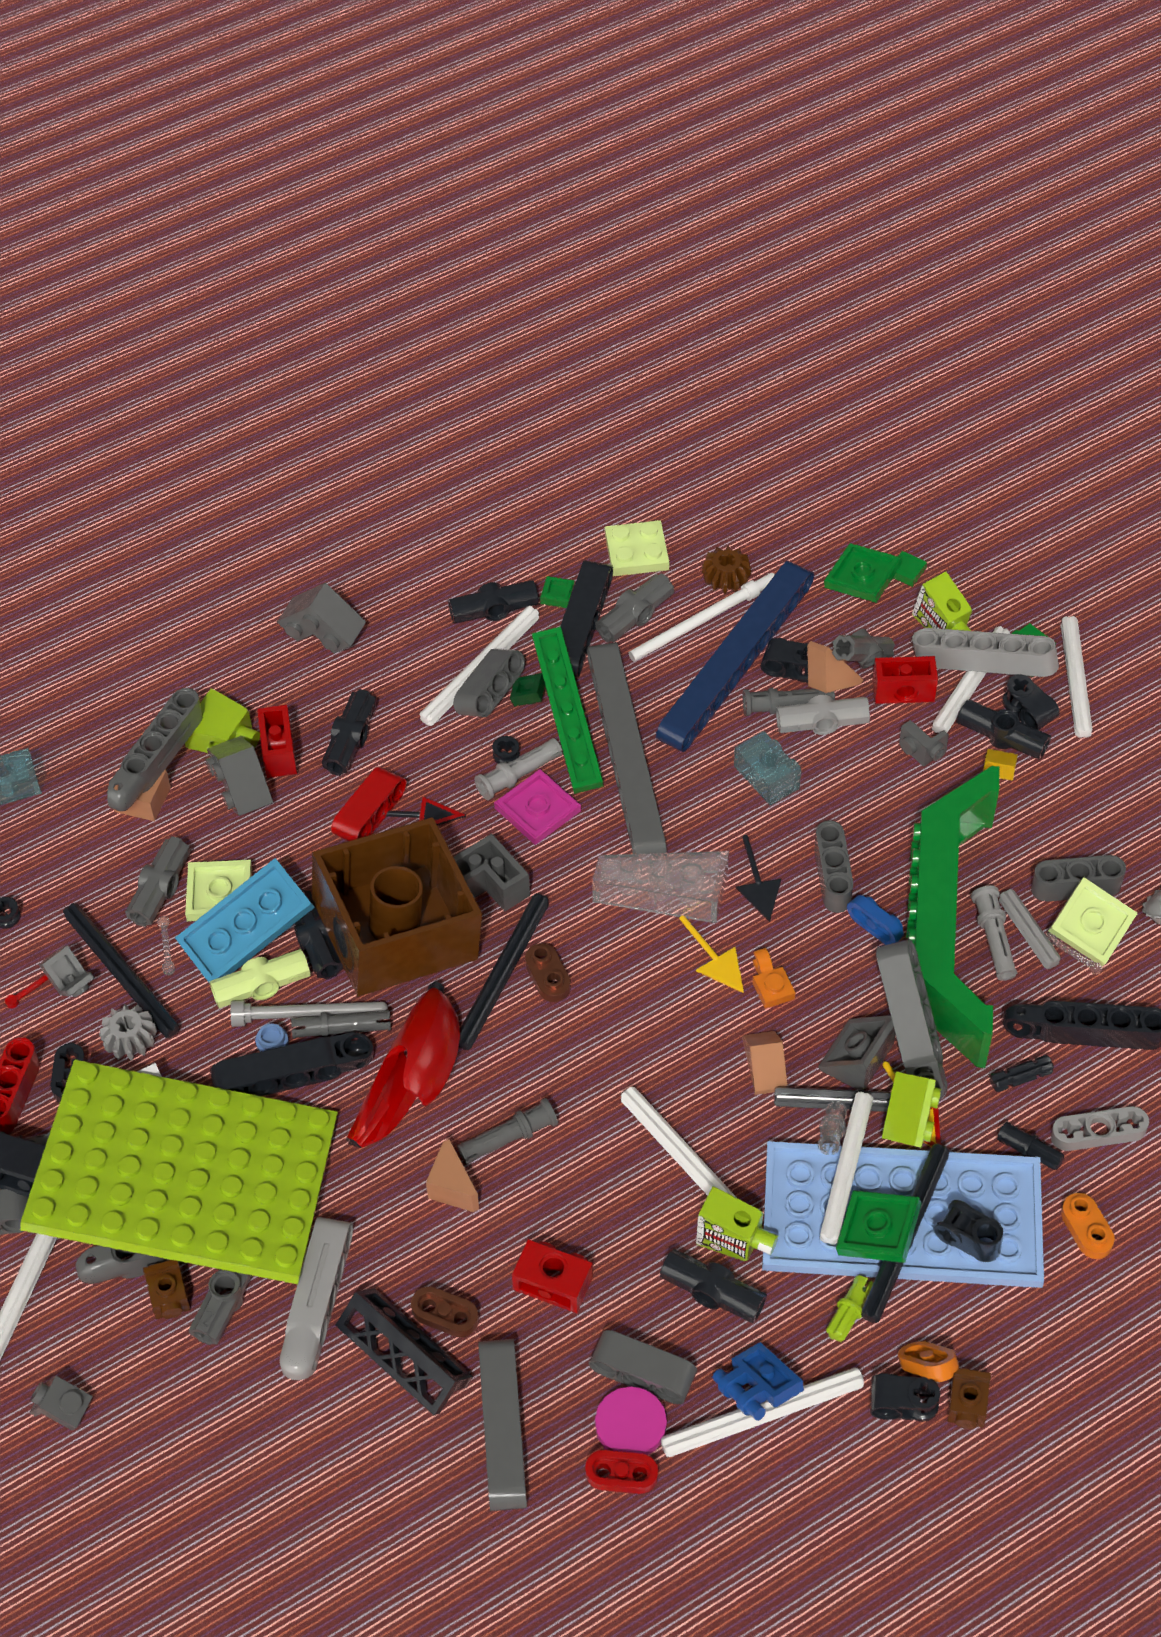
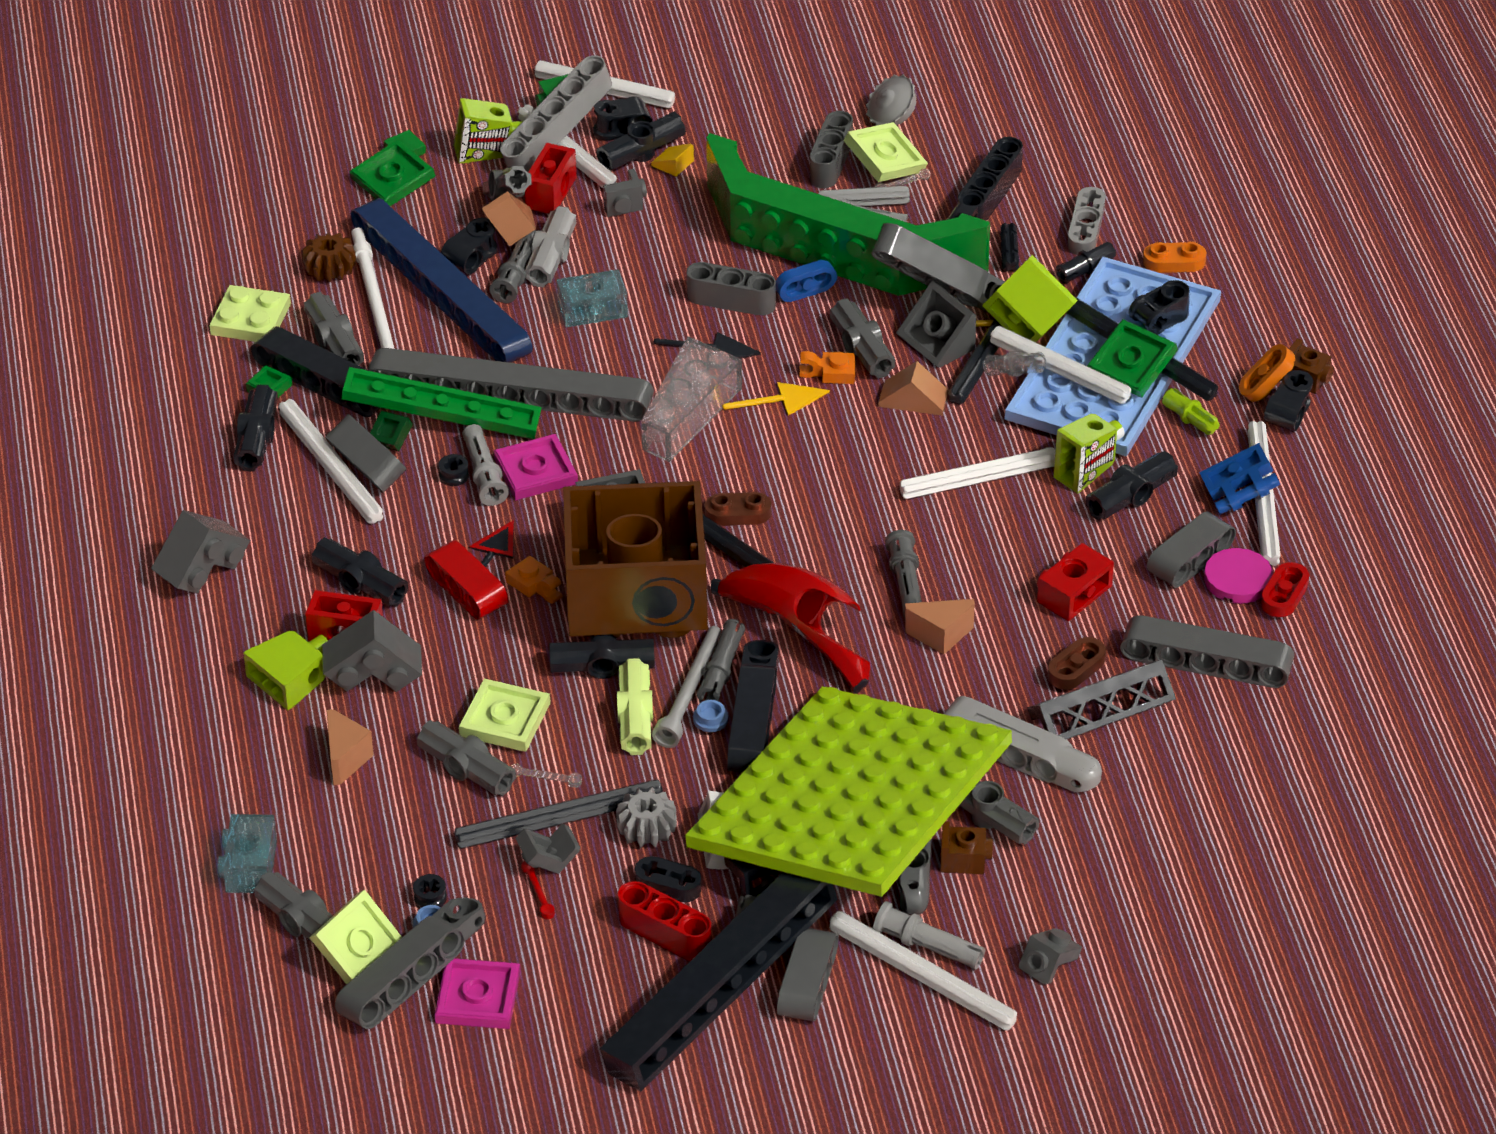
camera: 70 degrees left, 10 degrees down
dark grey piece [107,688,203,812] -> none
dark azure plate [175,858,315,982] -> none
none -> dark grey piece [830,298,895,379]
none -> light grey pin [873,901,985,970]

